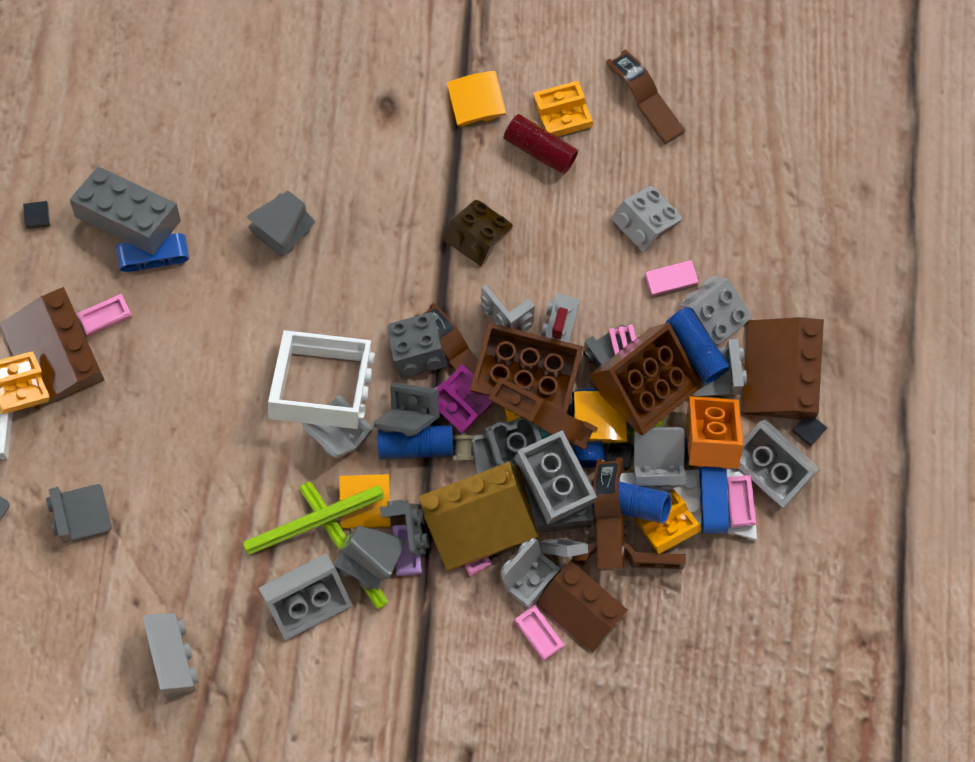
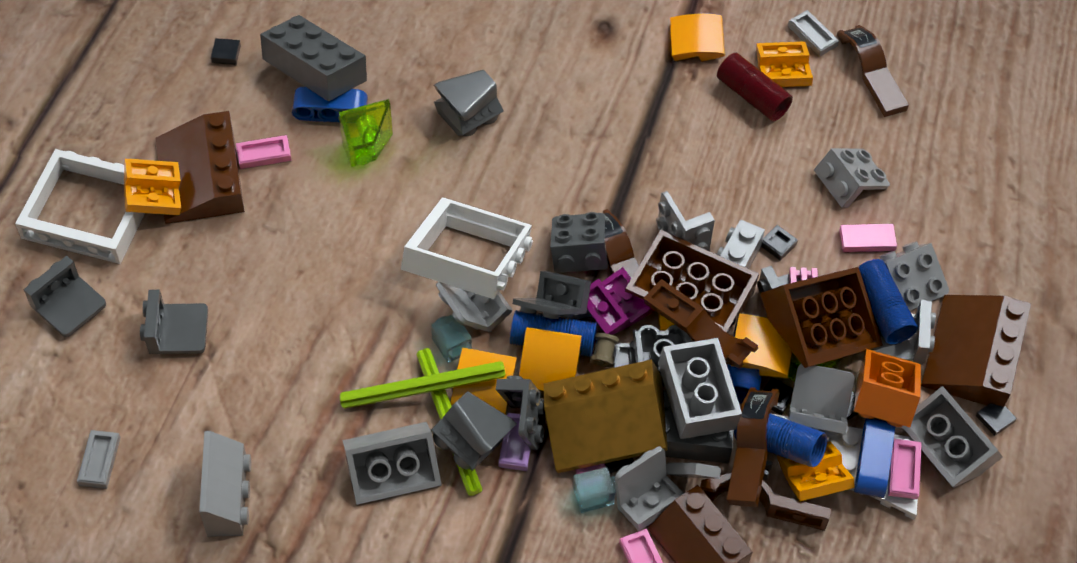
camera: 15 degrees right, 15 degrees down
dark brown bracket [443,200,513,266] -> none
dark red tile [552,307,568,340] -> none
none -> light grey tile [77,430,121,489]
none -> clear neon green slope [339,99,393,167]
none -> clear light blue brick [431,315,472,363]
none -> light orange slope [519,327,582,391]
none -> clear light blue brick [573,467,616,513]
none -> tile [761,225,798,261]
none -> light grey tile [788,10,839,57]

